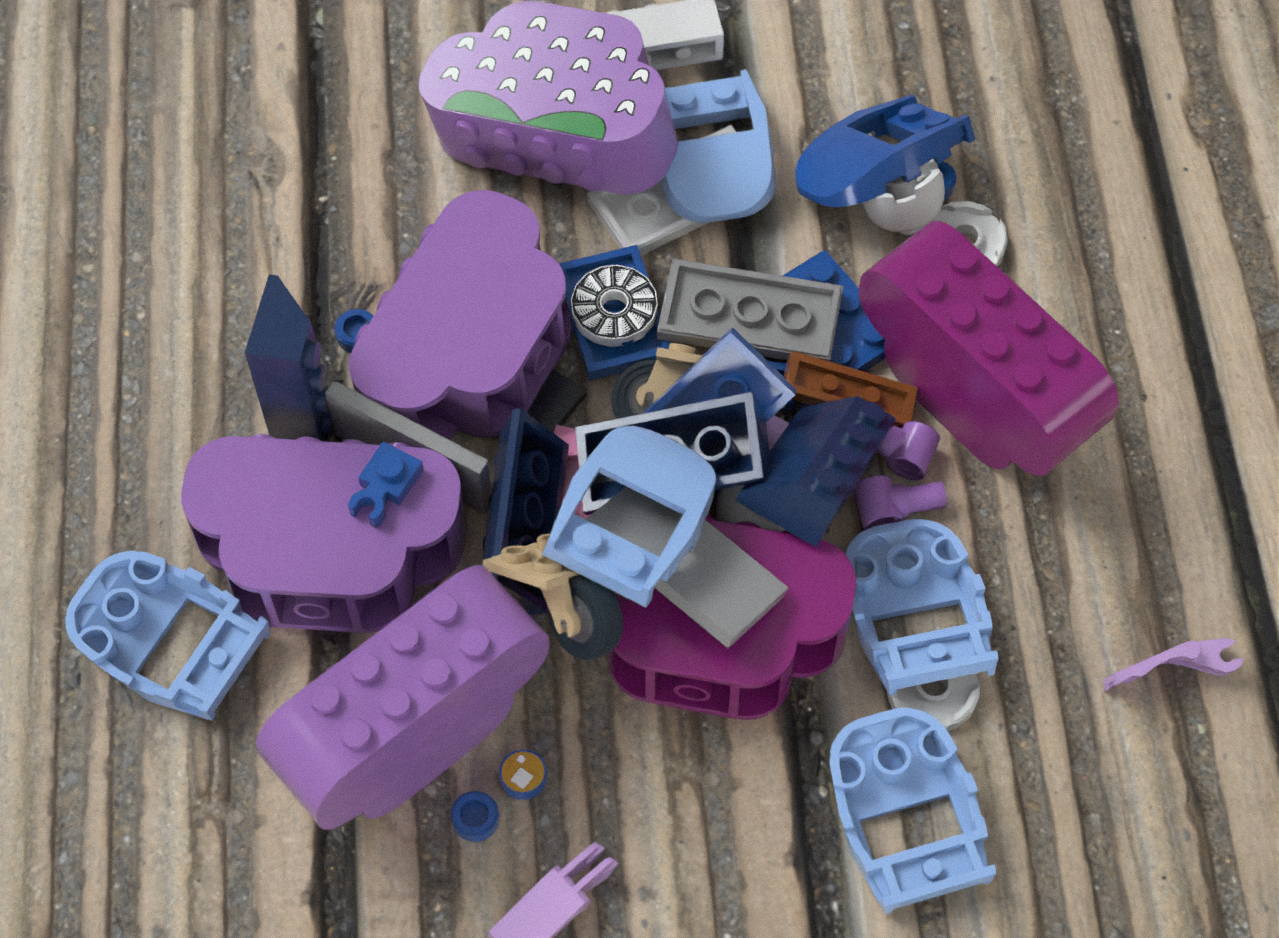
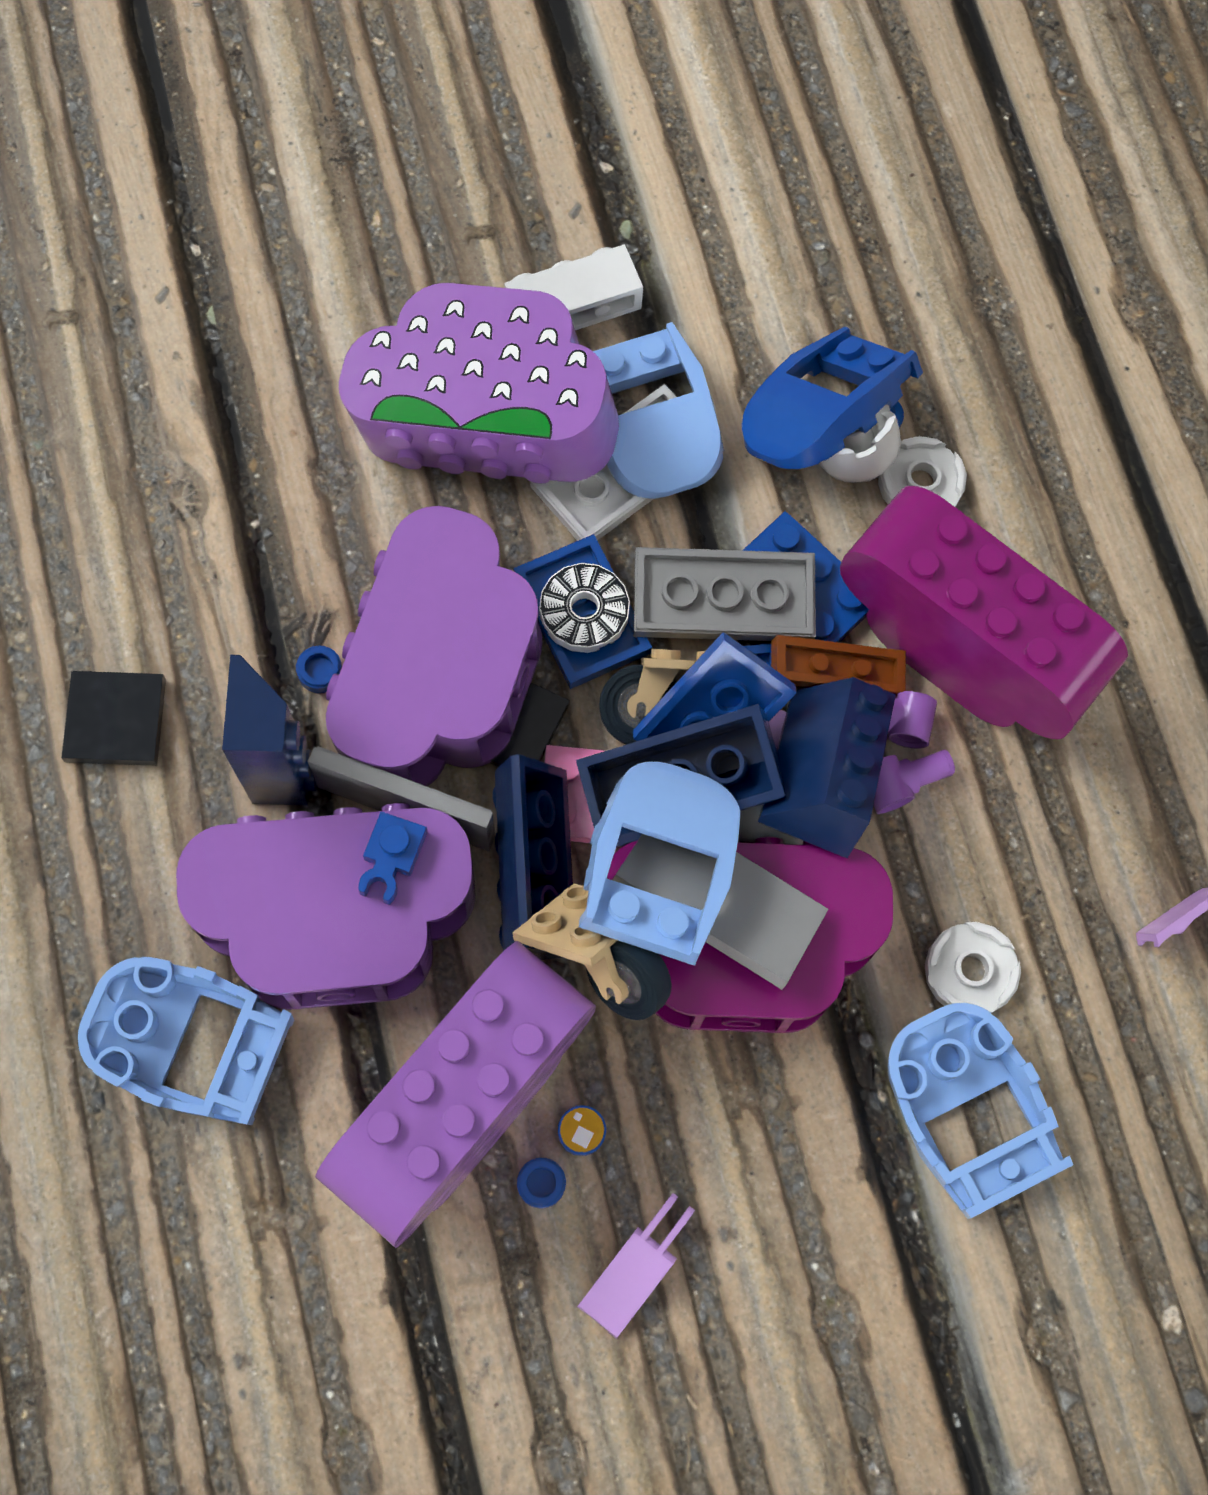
camera: 15 degrees left, 10 degrees up
light blue slope [846,519,998,696] -> none
none -> black tile [61,671,166,766]

